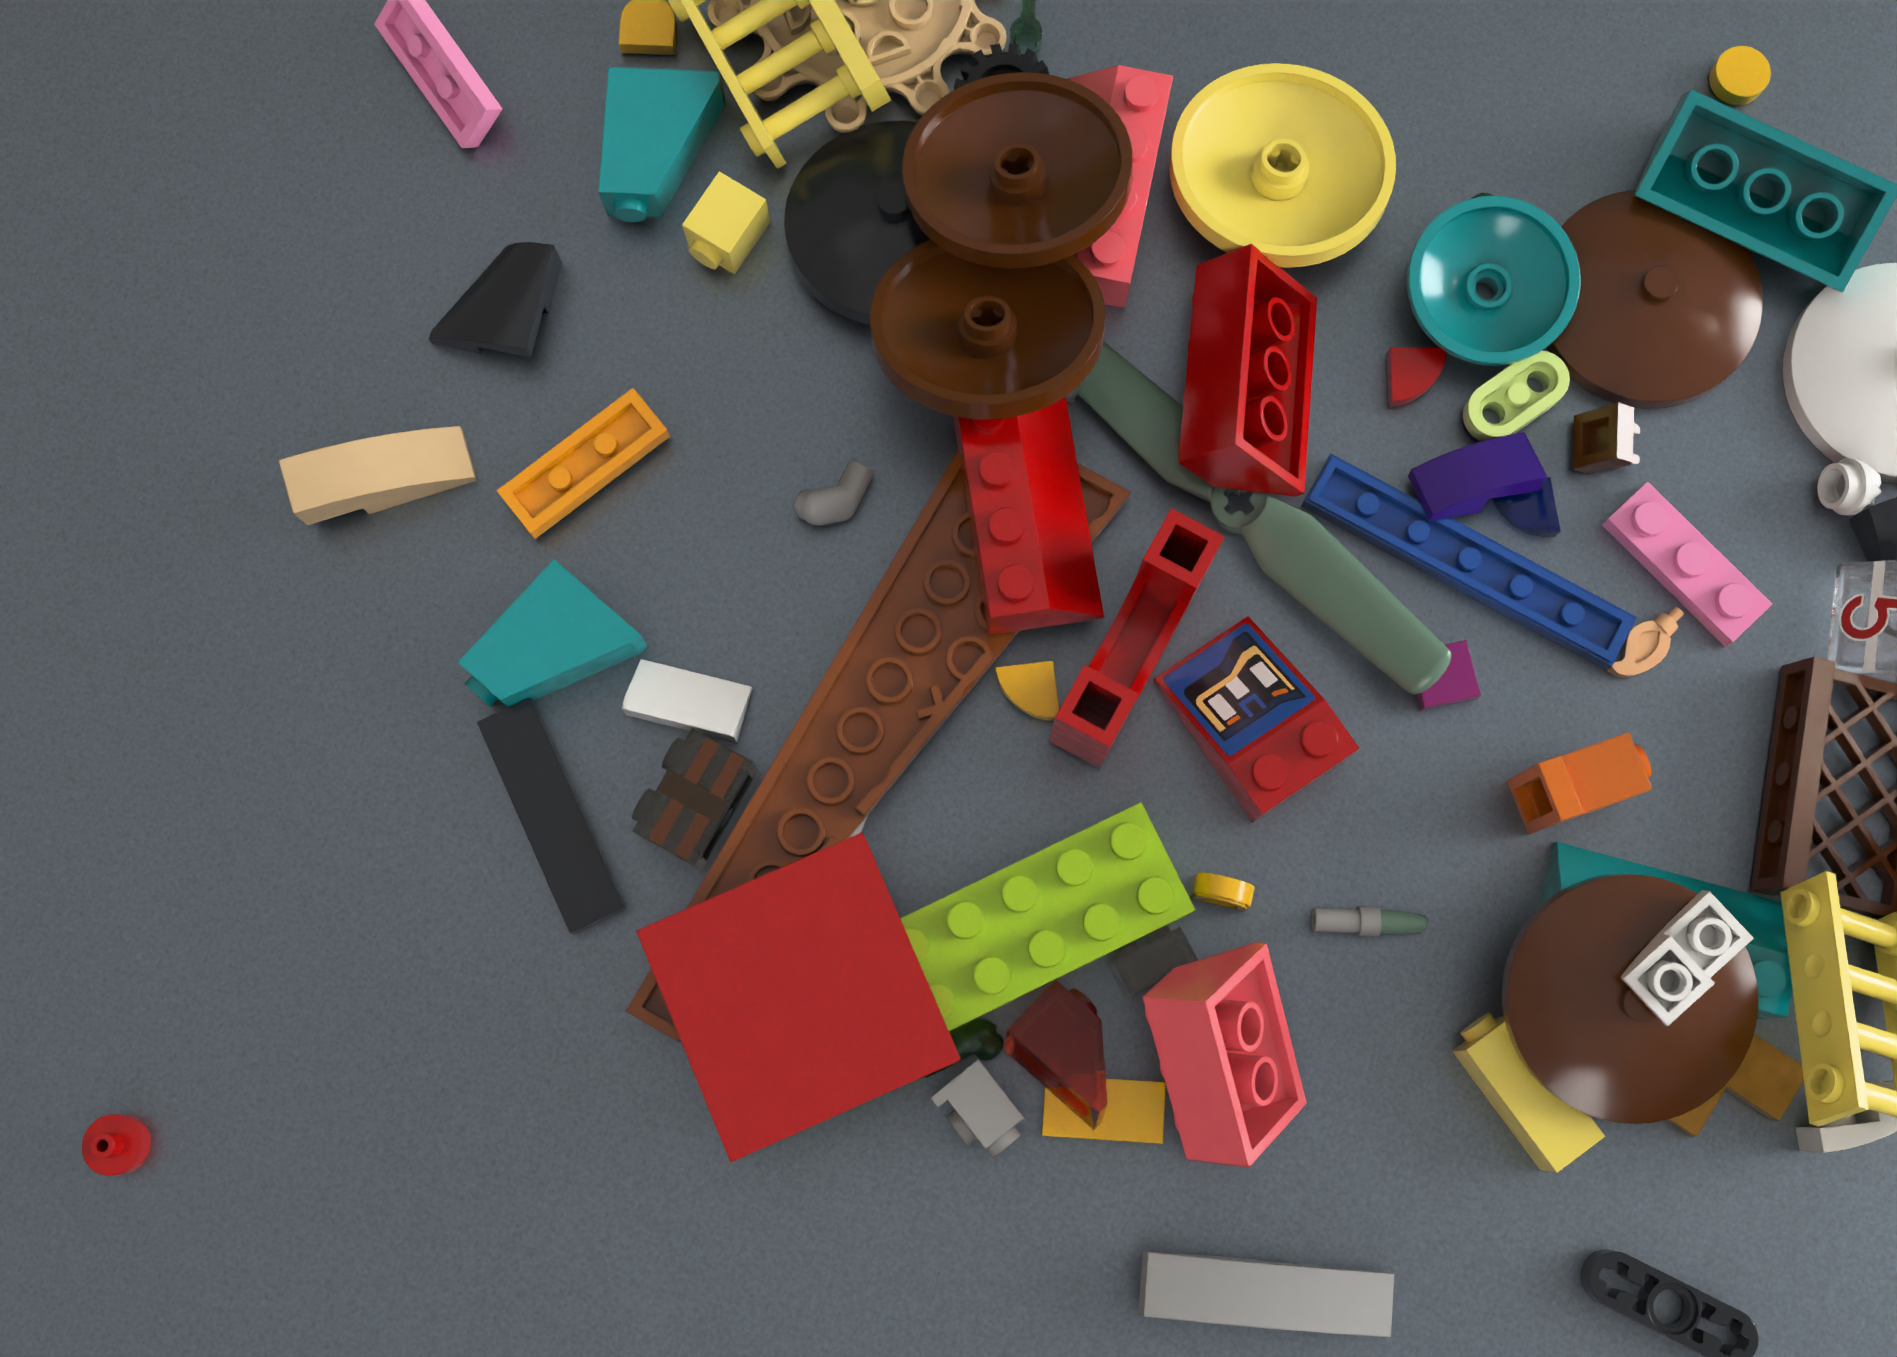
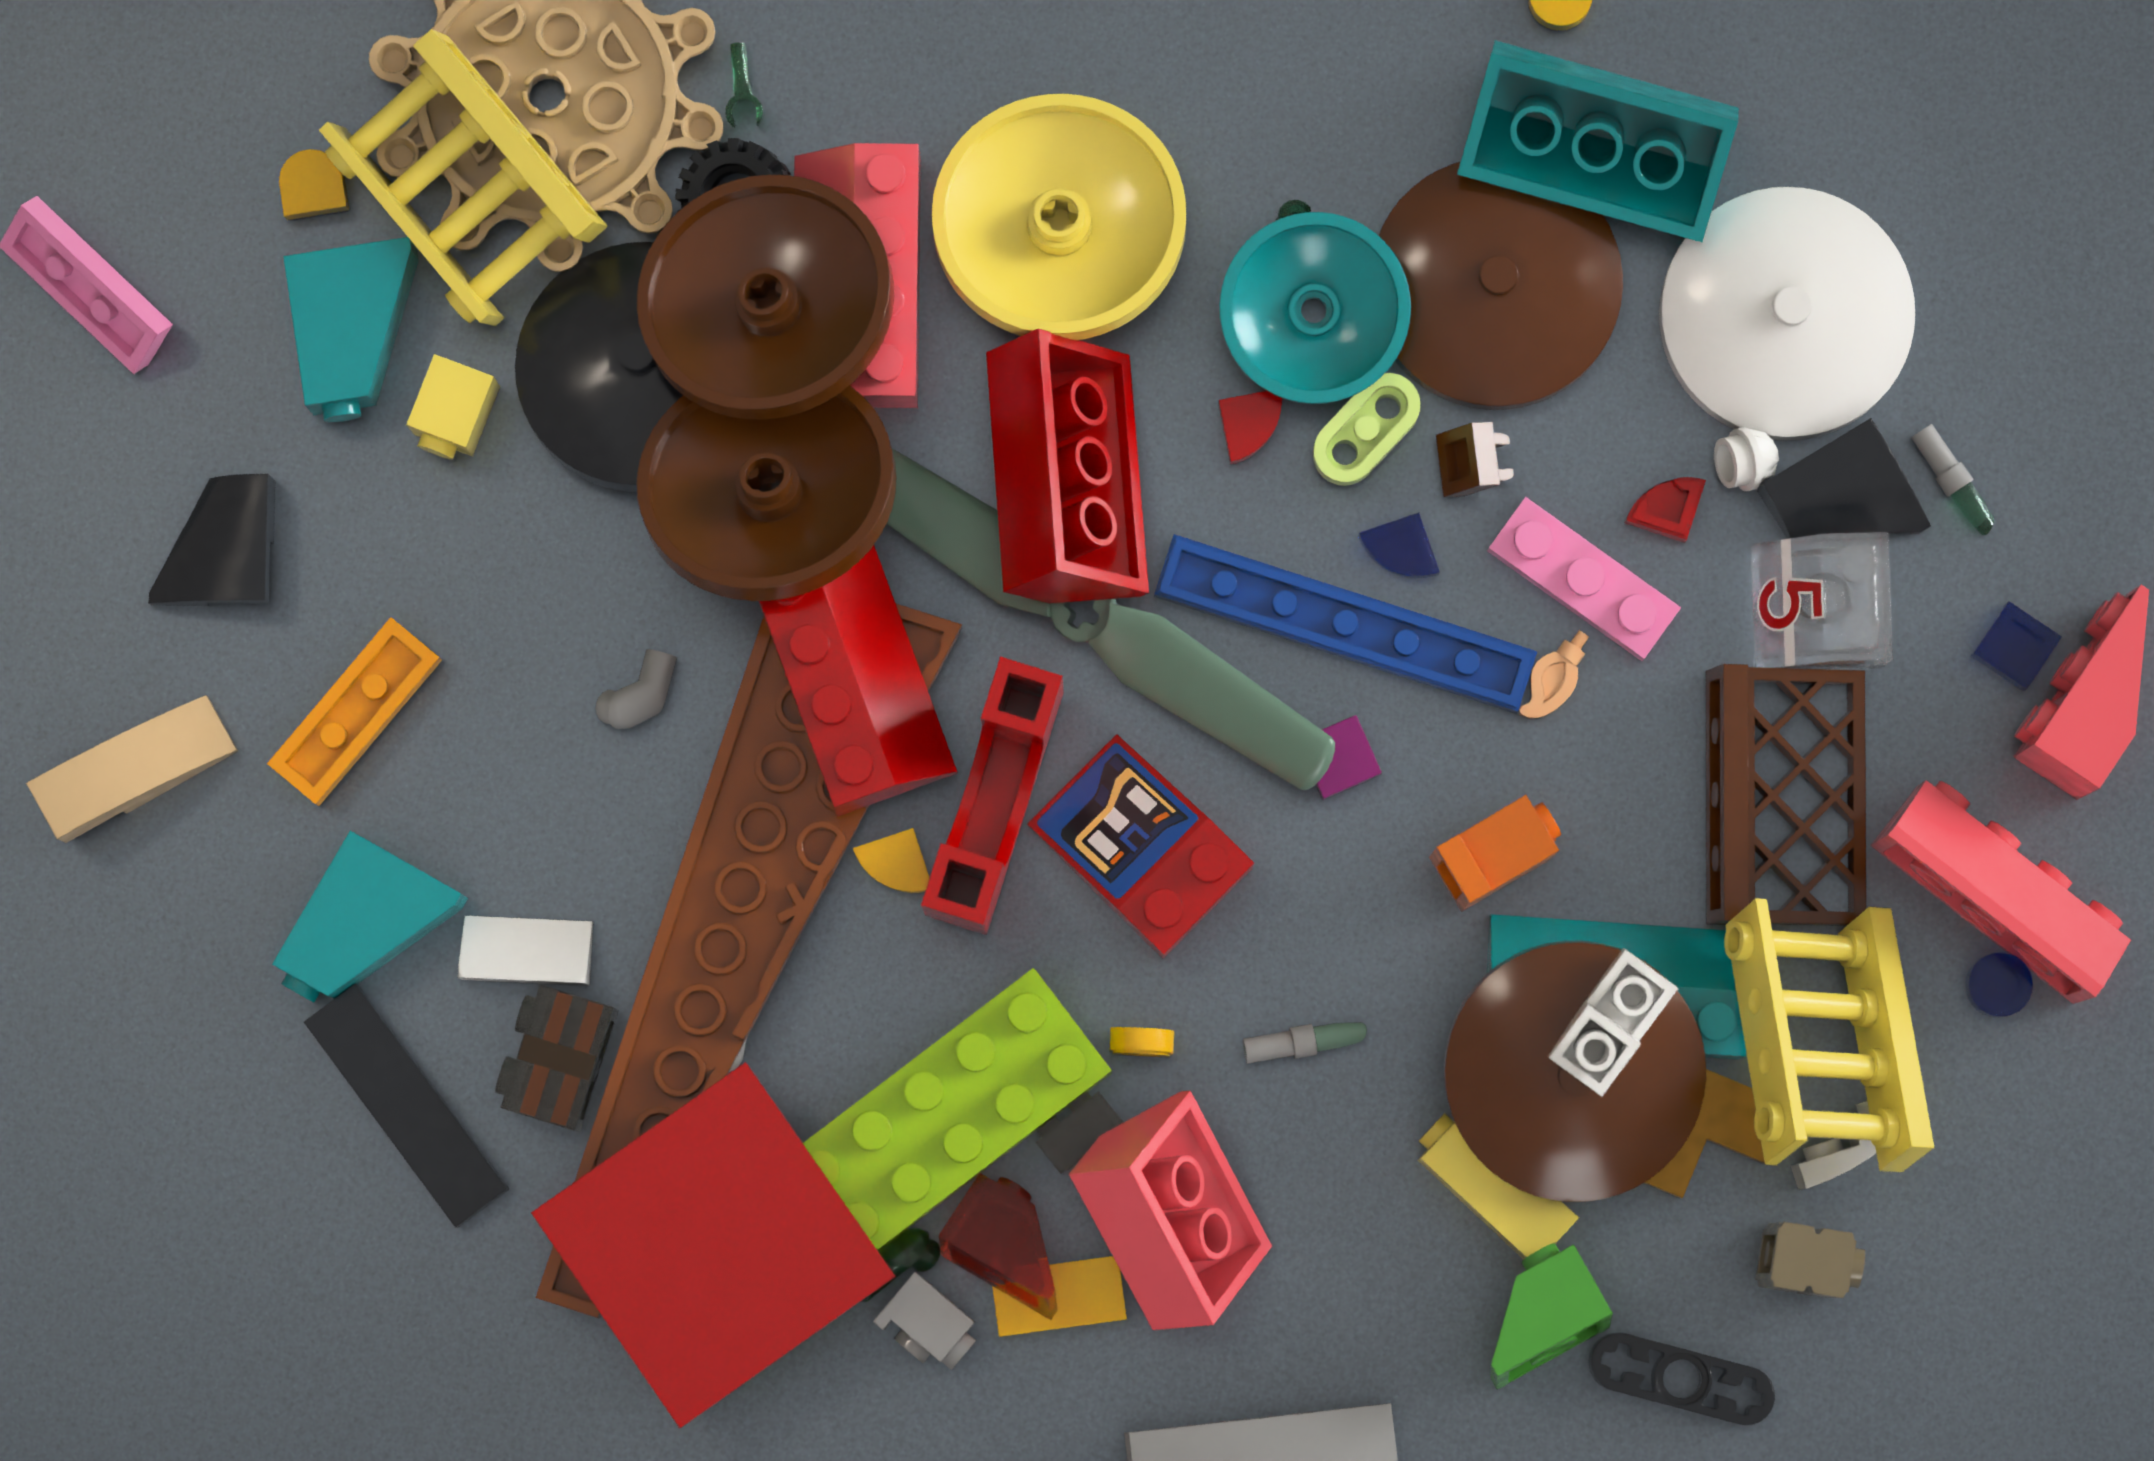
camera: 10 degrees left, 5 degrees up
dark purple slope [1408,432,1547,521] -> none
none -> bright green slope [1491,1243,1613,1390]
none -> red tile [1624,477,1706,543]
none -> dark tan brick [1755,1222,1865,1298]

